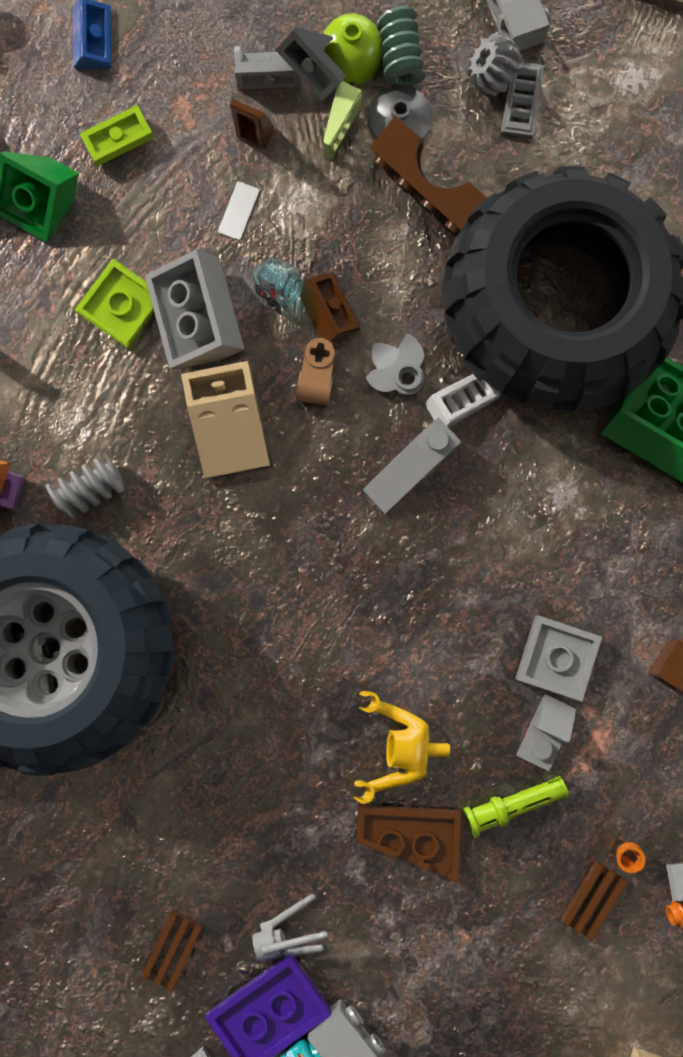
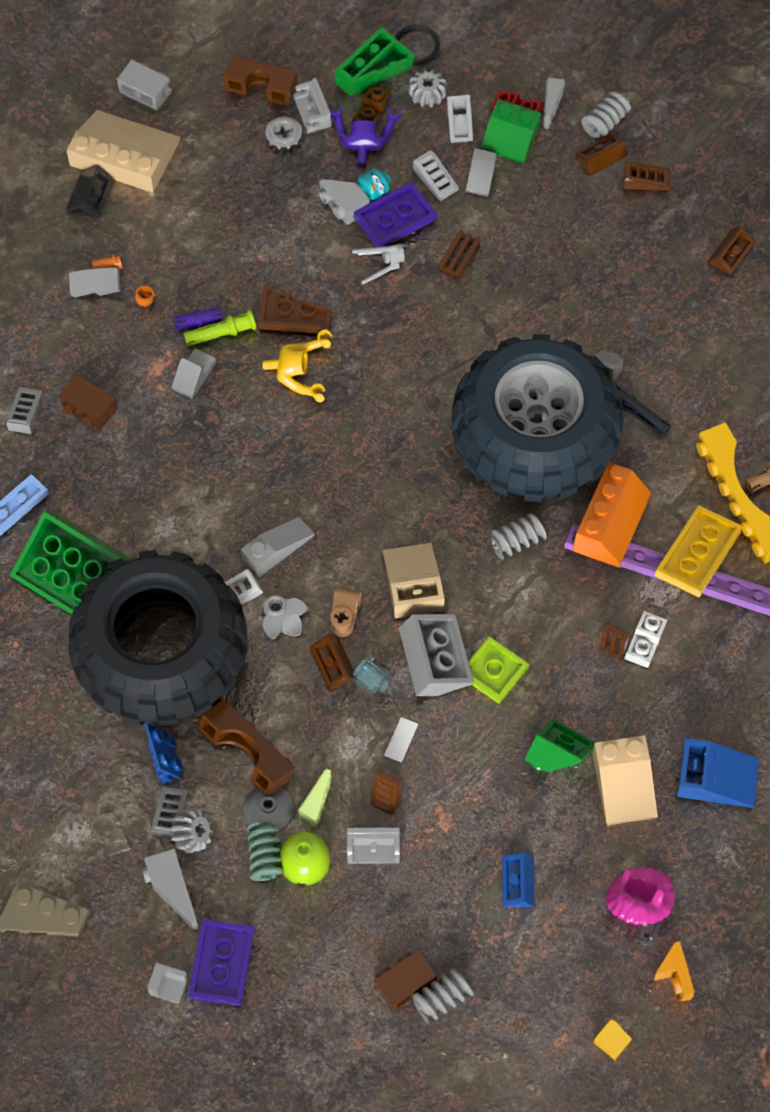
camera: 175 degrees left, 20 degrees down
lime plate [79,105,154,167] -> none
dark grey slope [276,27,346,101] -> none
light grey plate [515,615,602,702] -> none
reddish brown tile [561,860,628,941] -> none
none -> blue hinge [144,722,184,784]
none -> dark purple pin [174,307,223,331]

